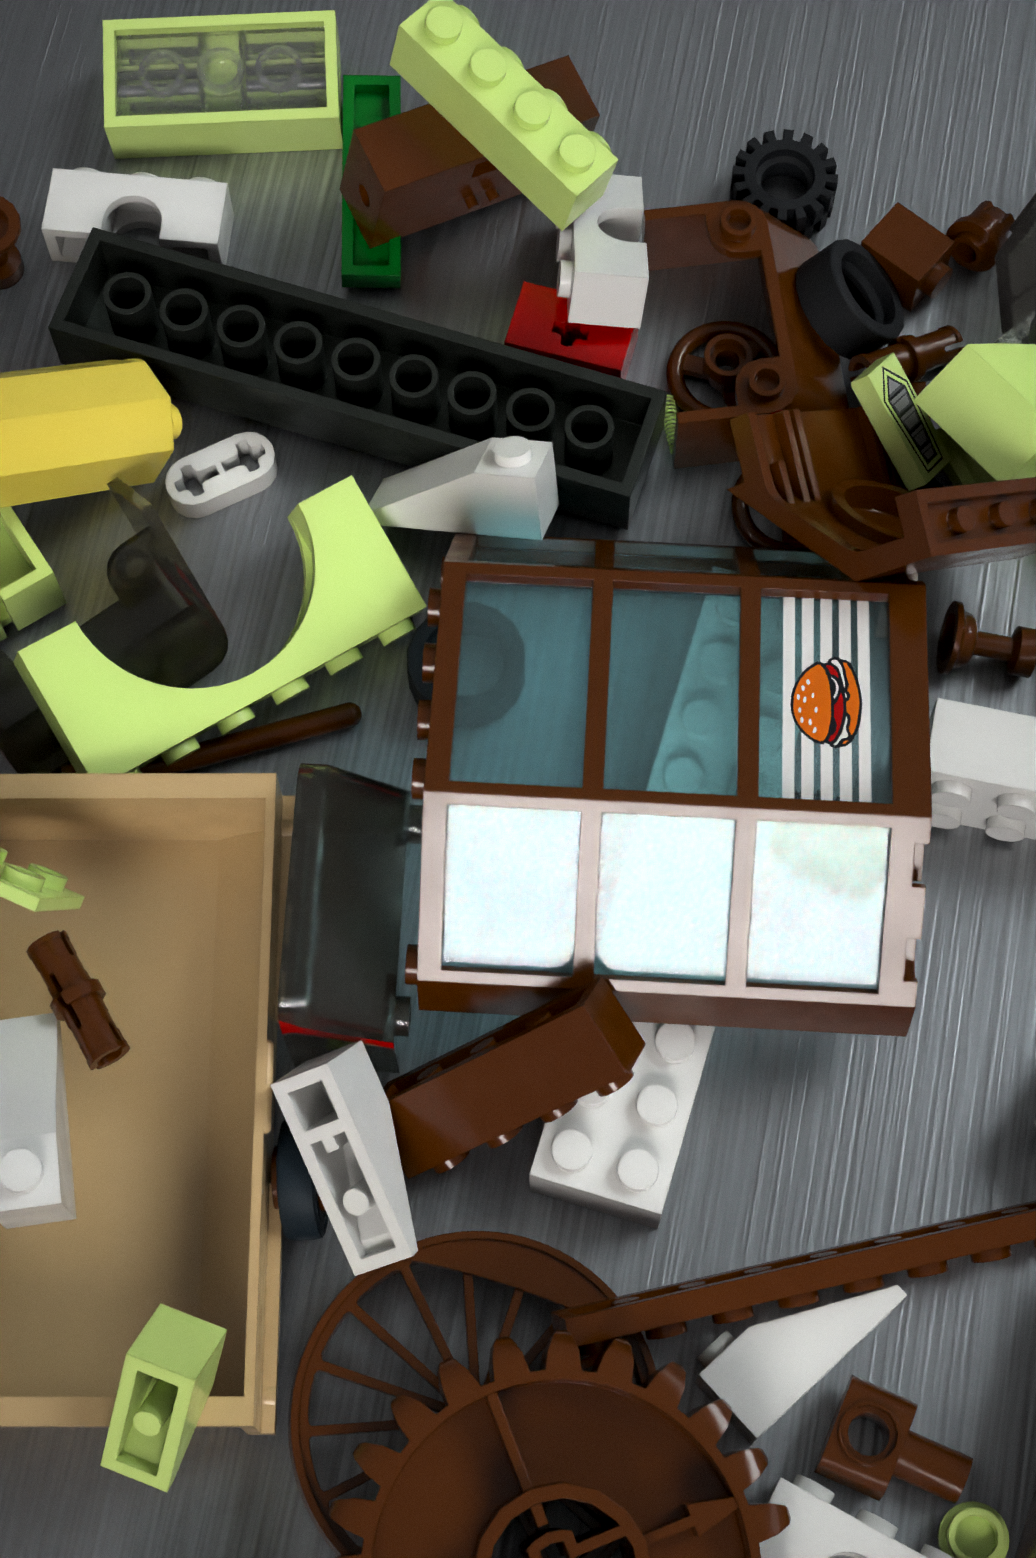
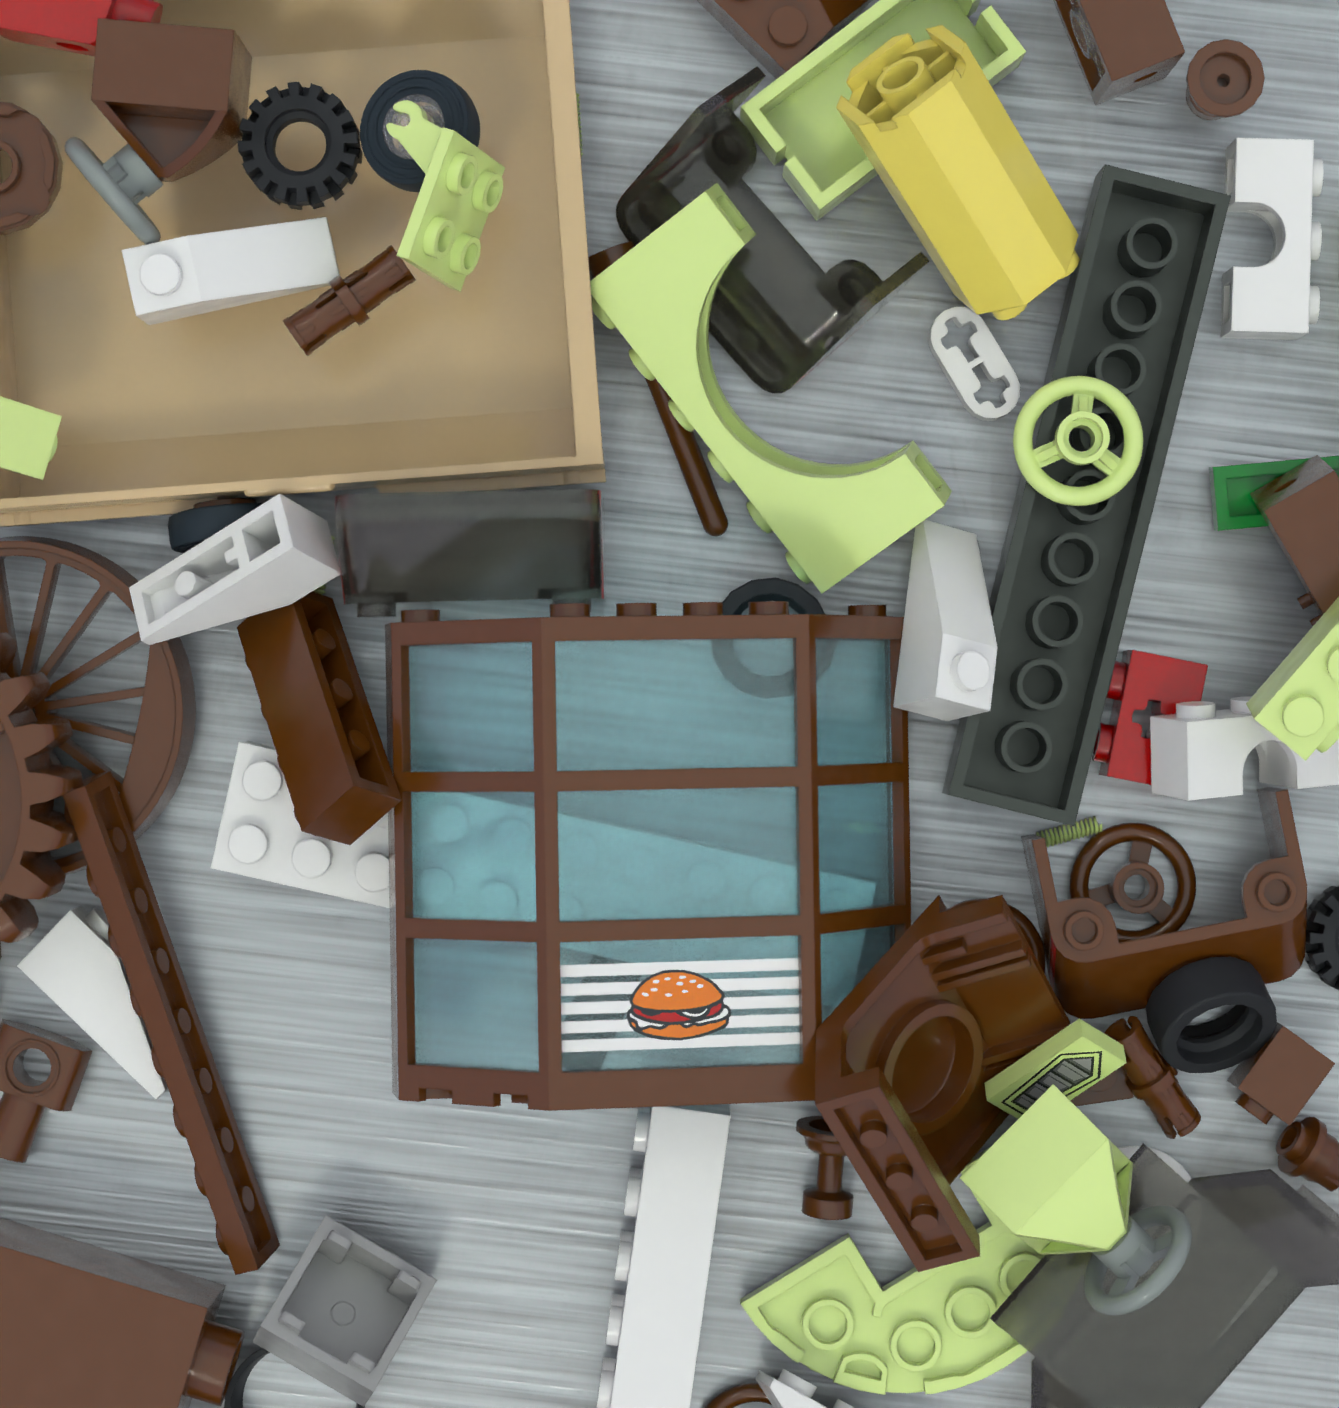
camera: 85 degrees right, 20 degrees up
none -> yellowish green piece [1013,376,1143,506]

